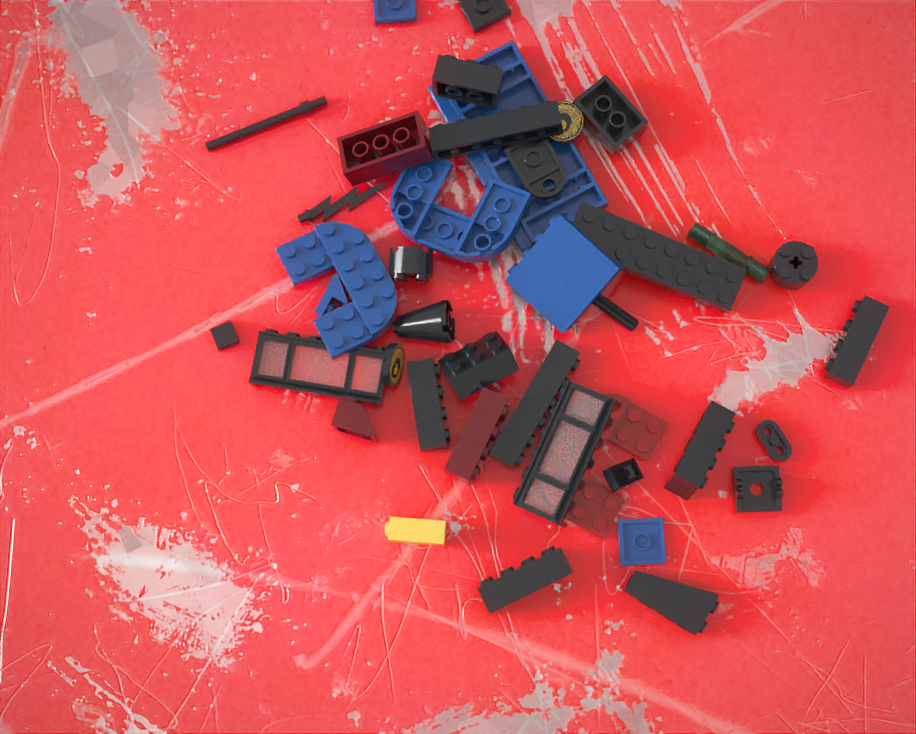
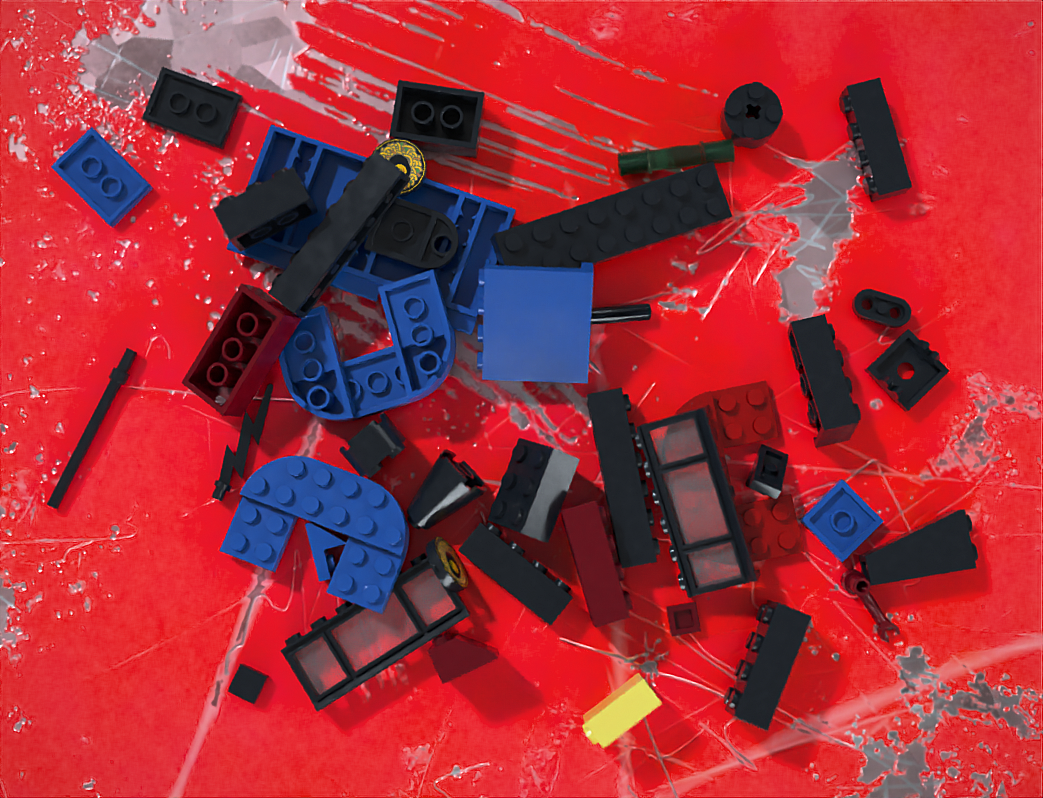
camera: 45 degrees left, 5 degrees up
none -> dark red tile [665,602,701,636]
none -> dark red brick [840,569,900,642]

